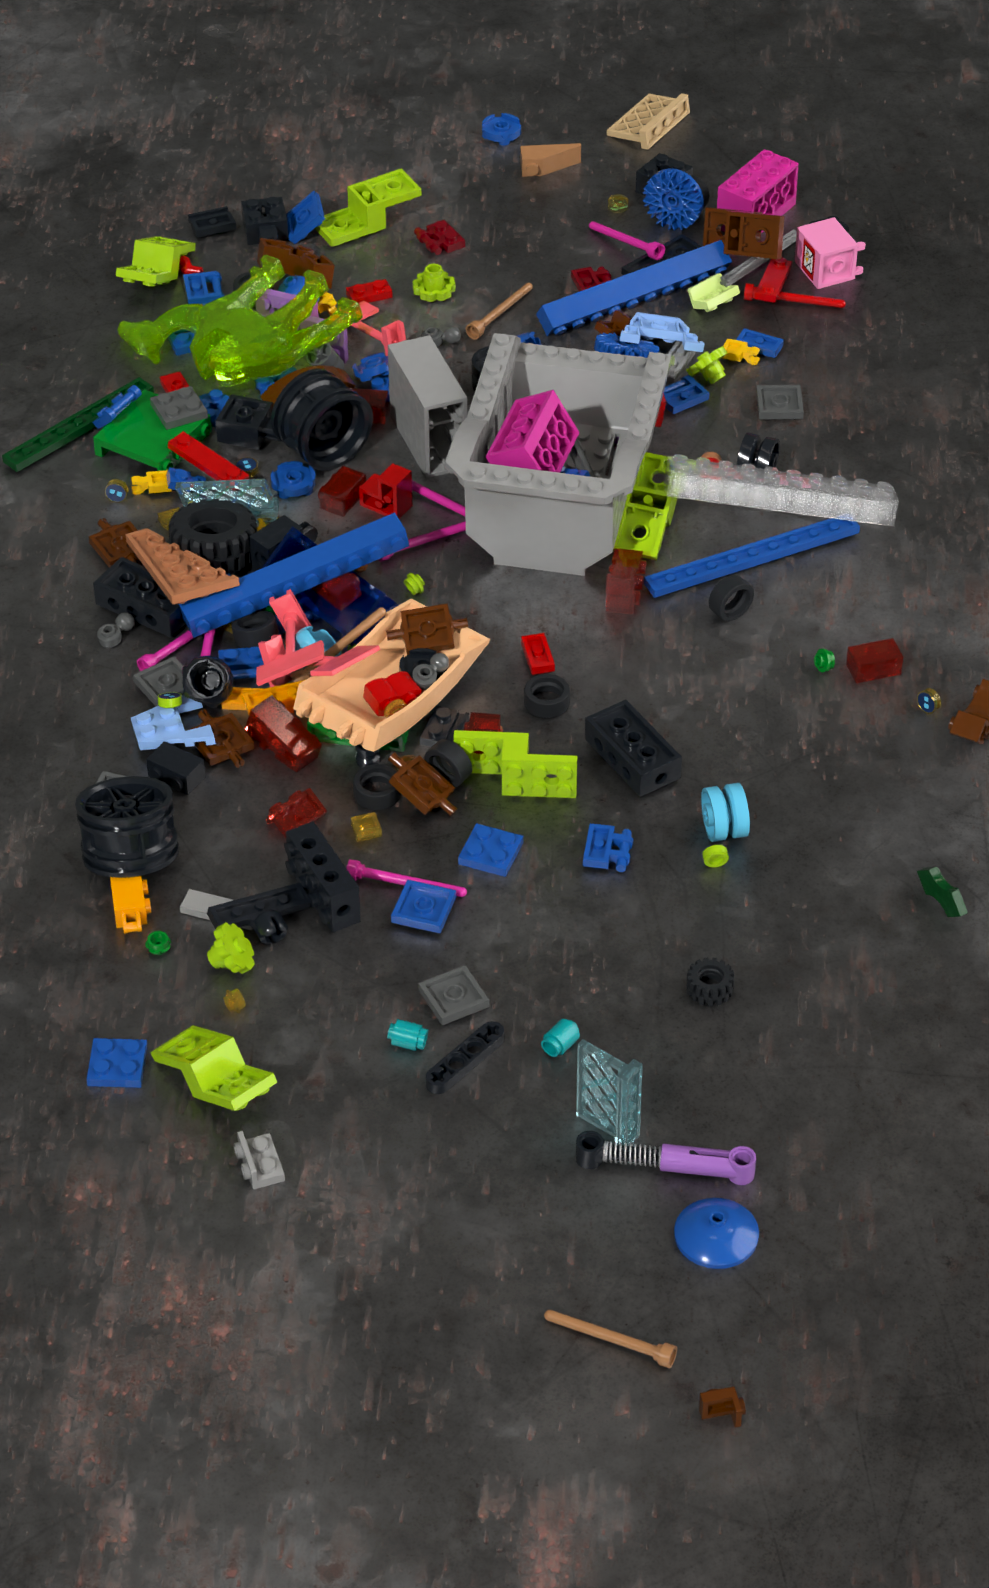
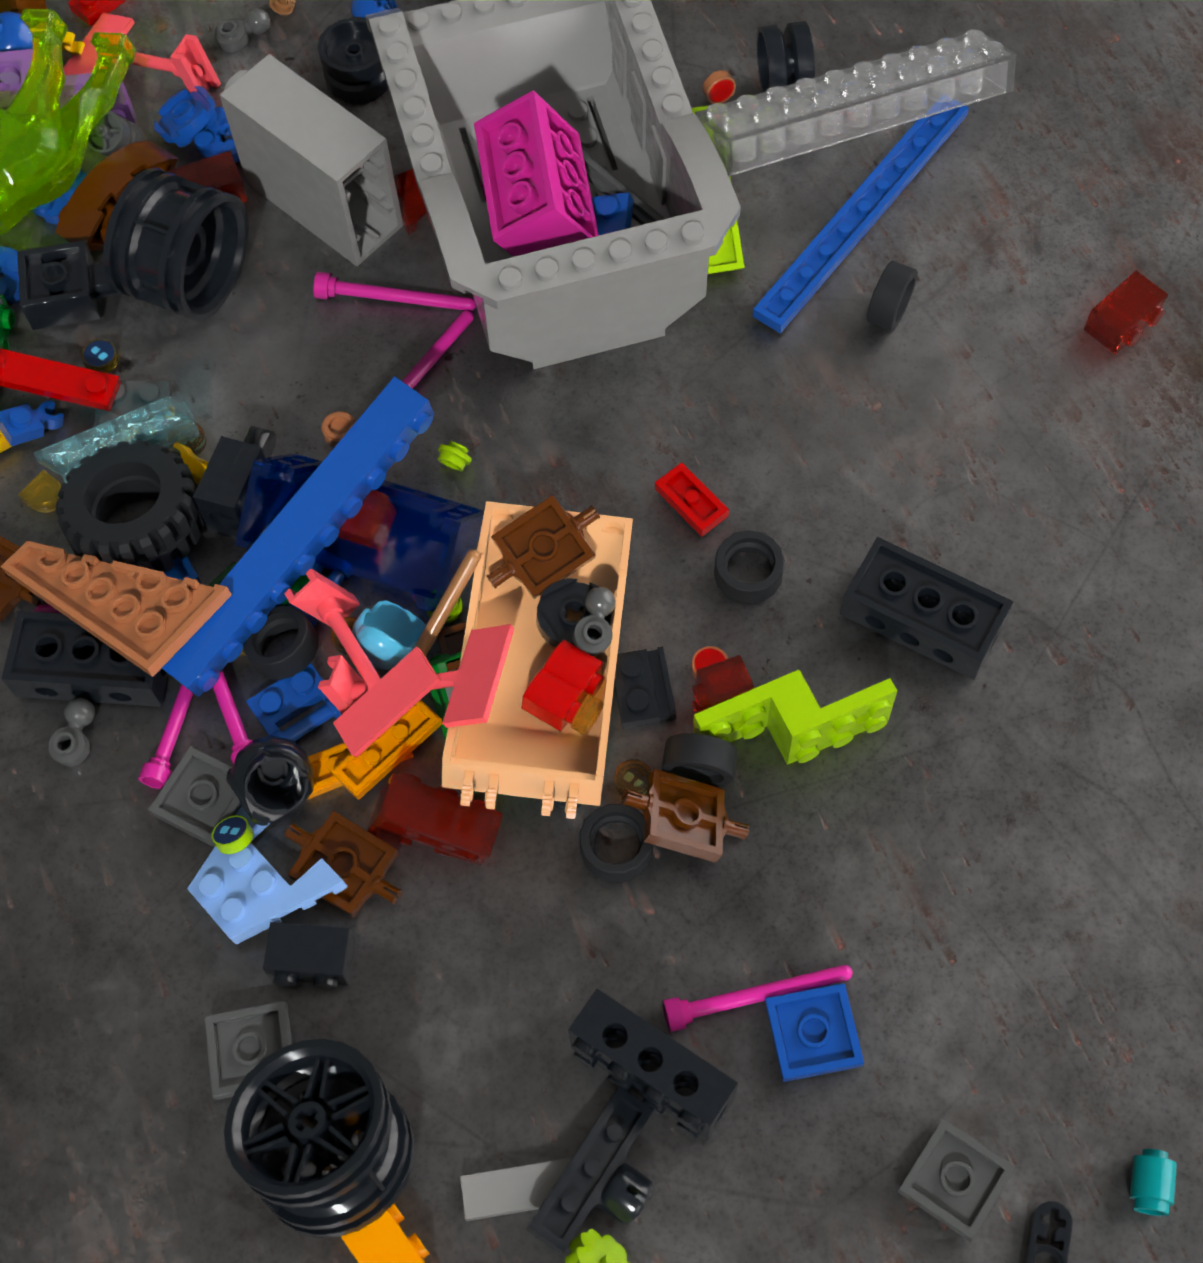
camera: 25 degrees left, 20 degrees up
clear red bracket [266,788,327,838] -> none
blue plate [270,461,316,499] -> none
clear red brick [318,466,366,517] -> none
clear yellow plate [351,812,382,841] -> none
red brick [359,463,413,519] -> none
blue plate [458,823,523,877] -> none
blue plate [583,823,633,872] -> none
clear red wedge [606,548,647,614] -> none
medium azure wheel [701,782,750,842] -> none
lime tile [702,845,729,868] -> none
green plate [814,648,835,673] -> none

